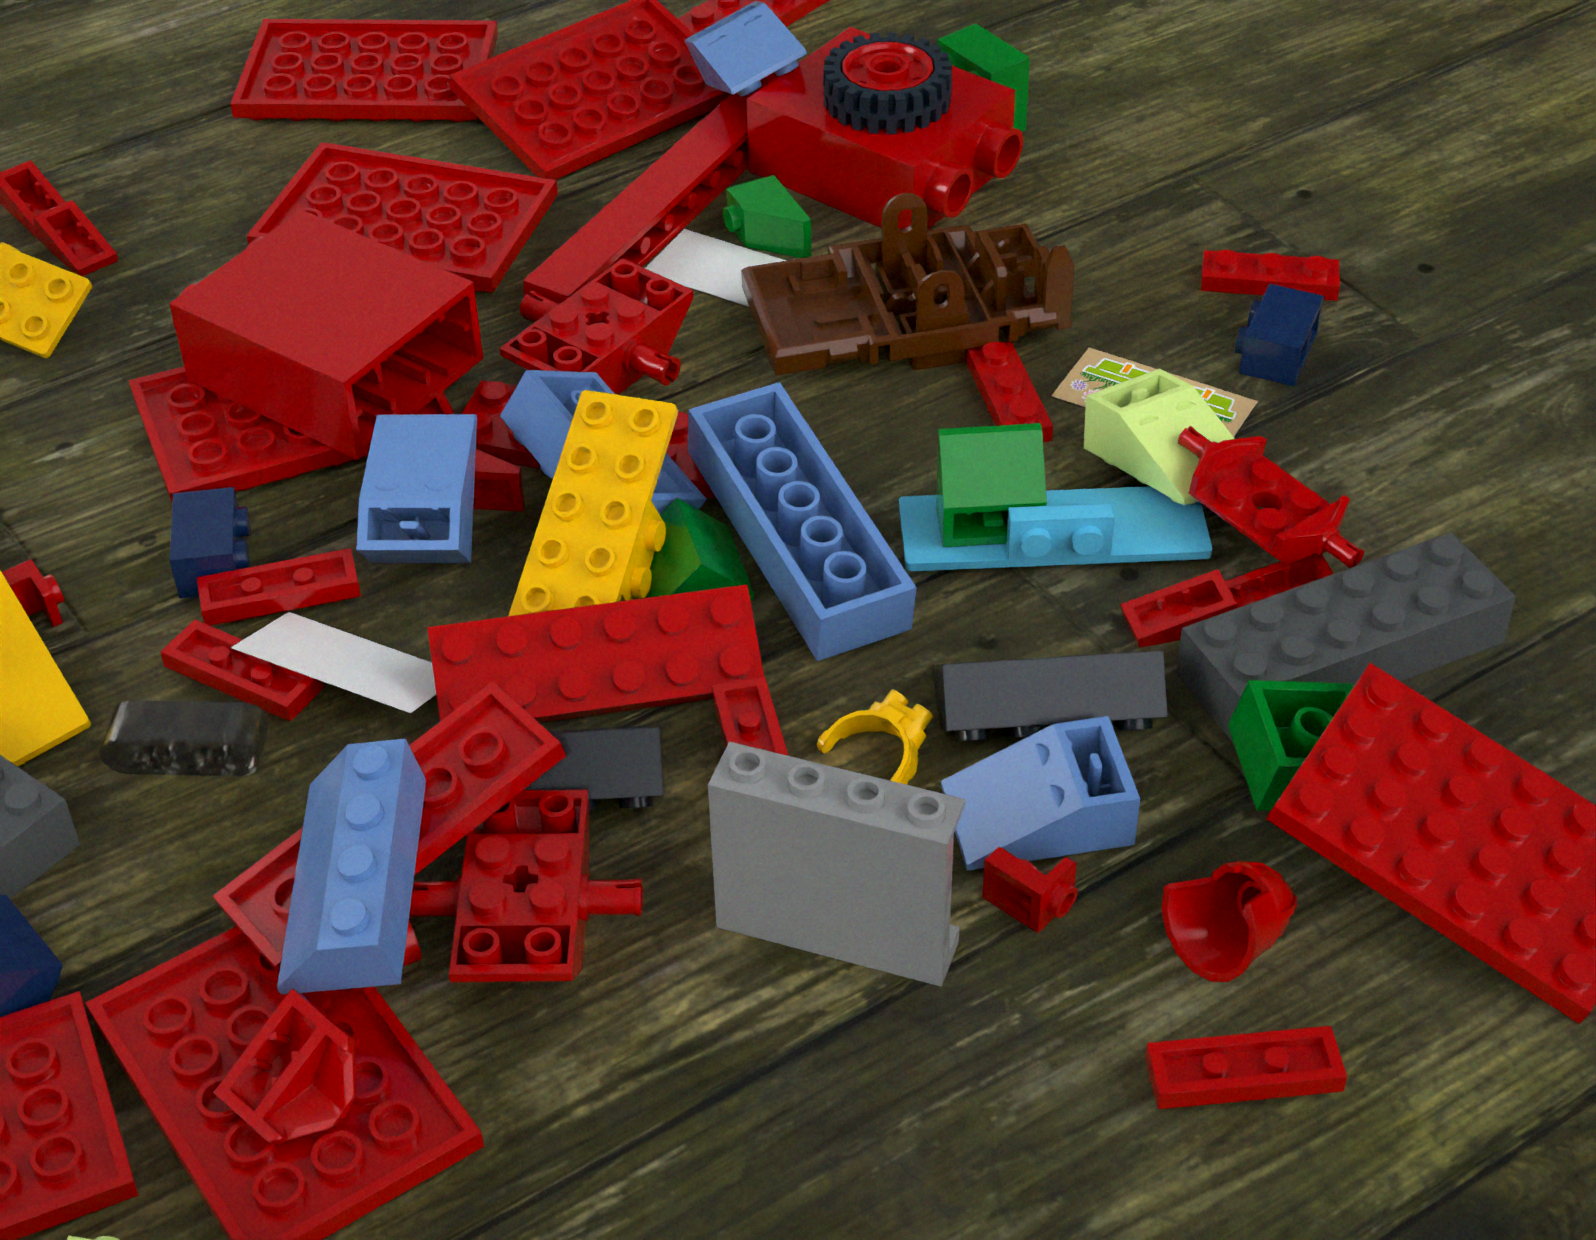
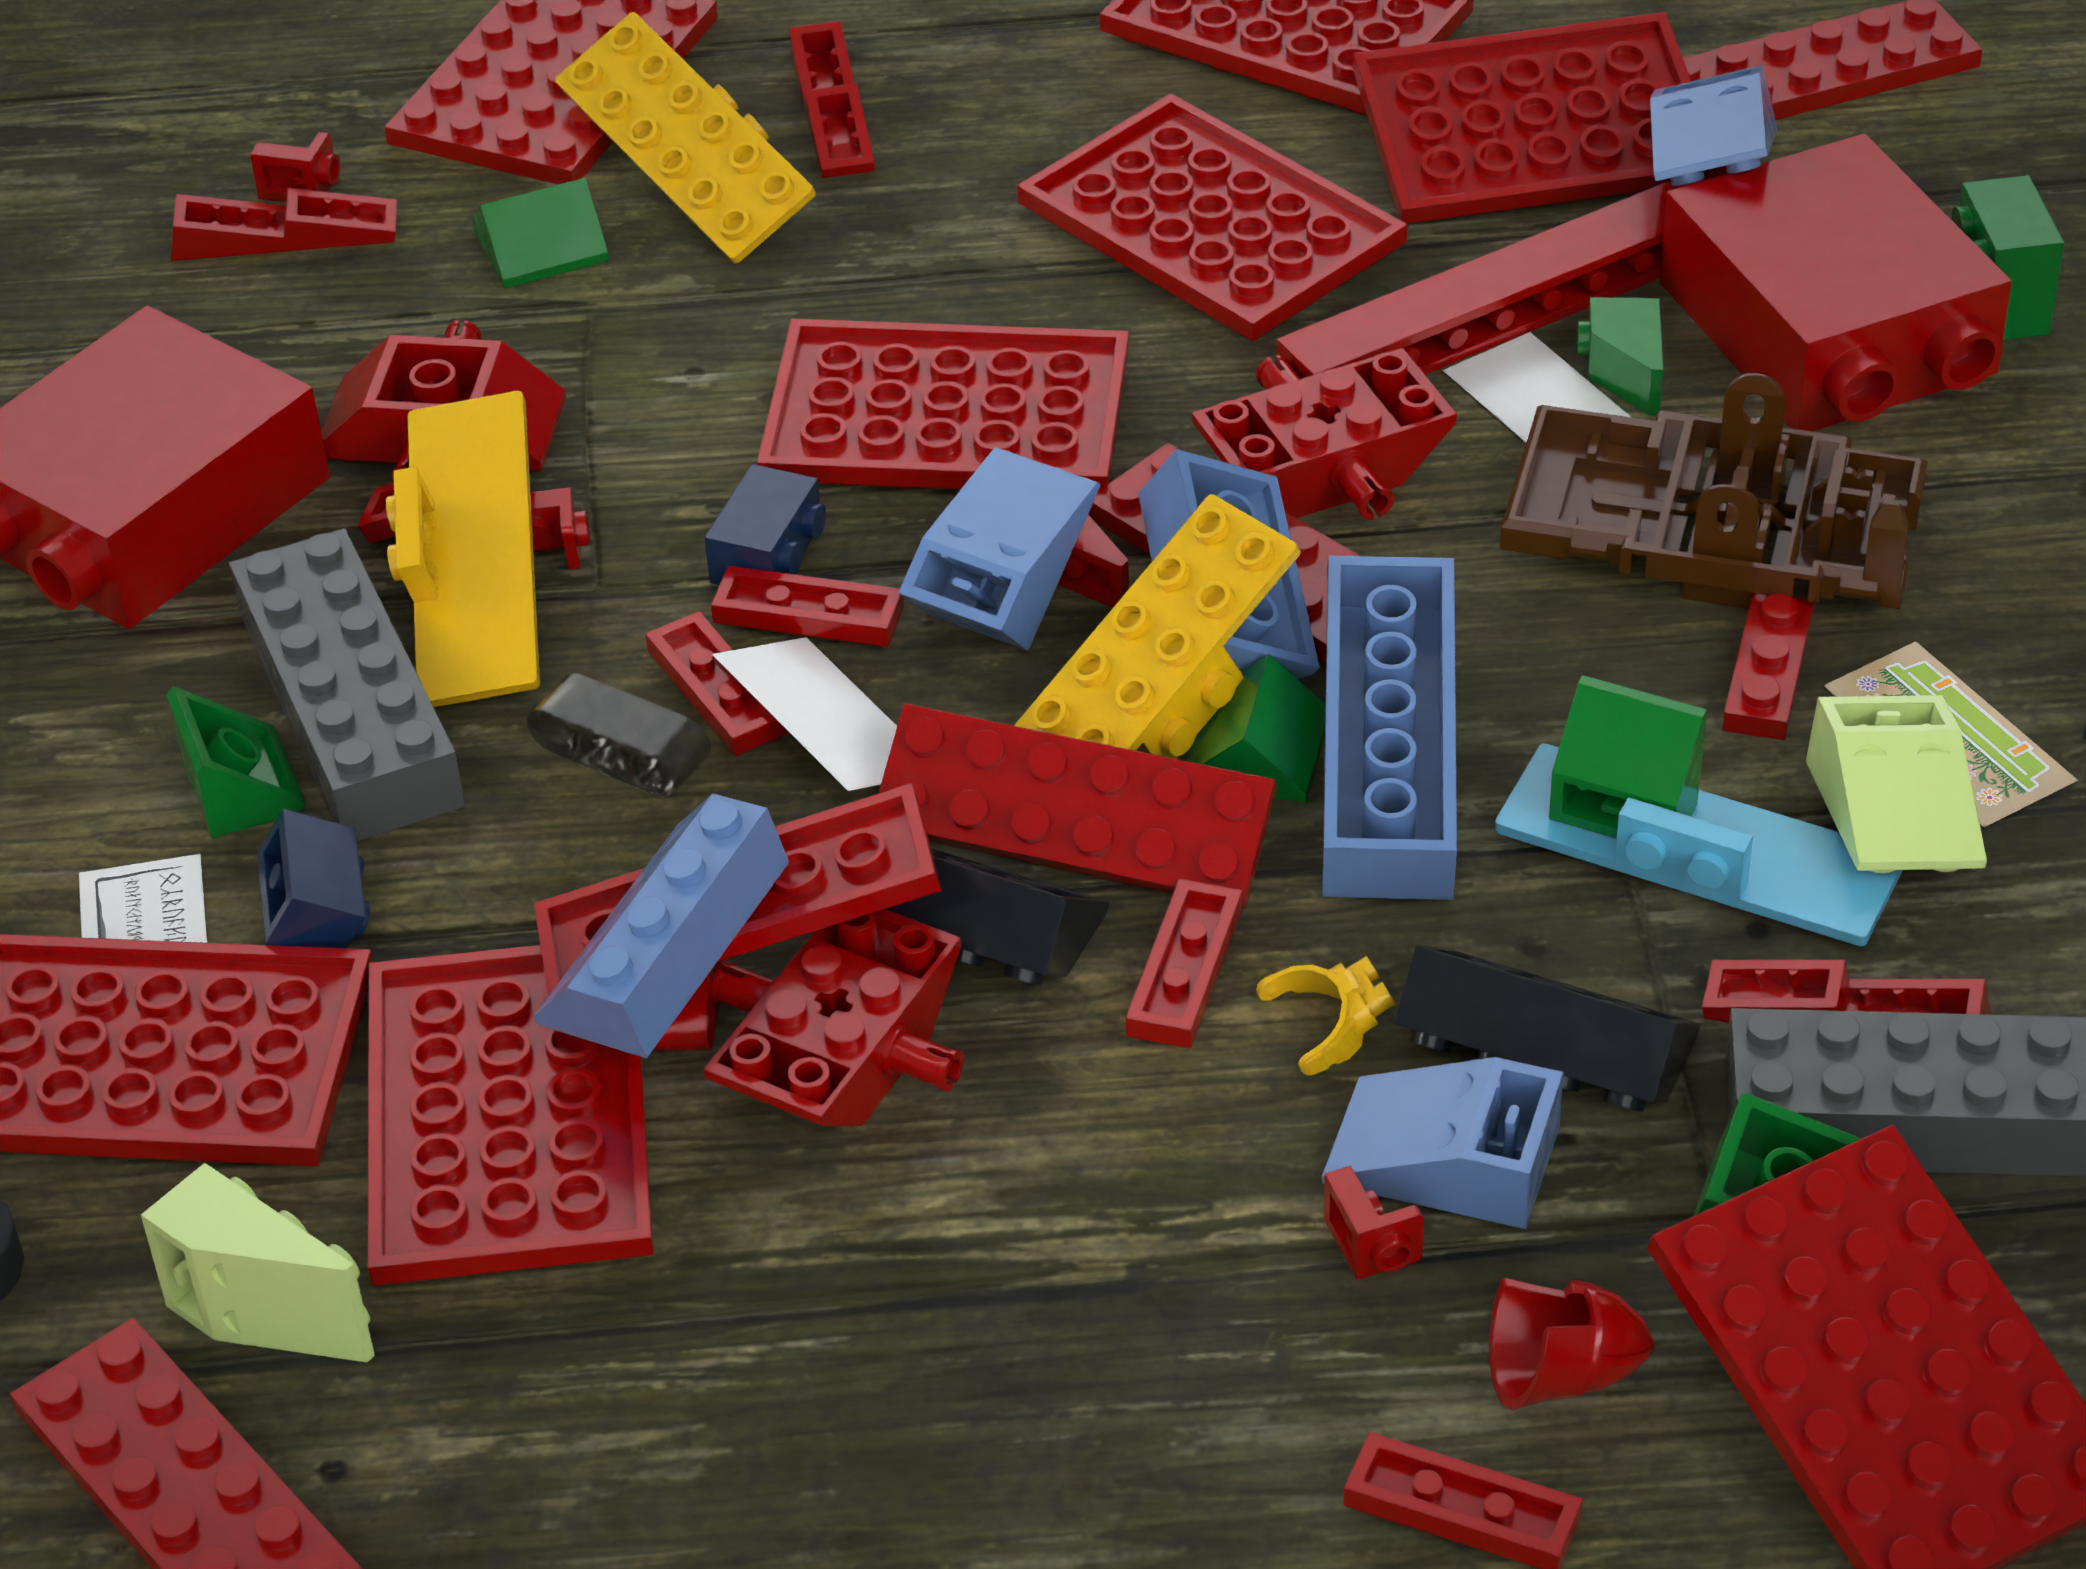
camera: 30 degrees right, 0 degrees up
red brick [169,210,484,460] -> none
red slope [213,989,356,1145] -> none
light grey panel [708,742,965,987] -> none
black wheel [823,32,952,134] -> none
red plate [1178,426,1364,568] -> none

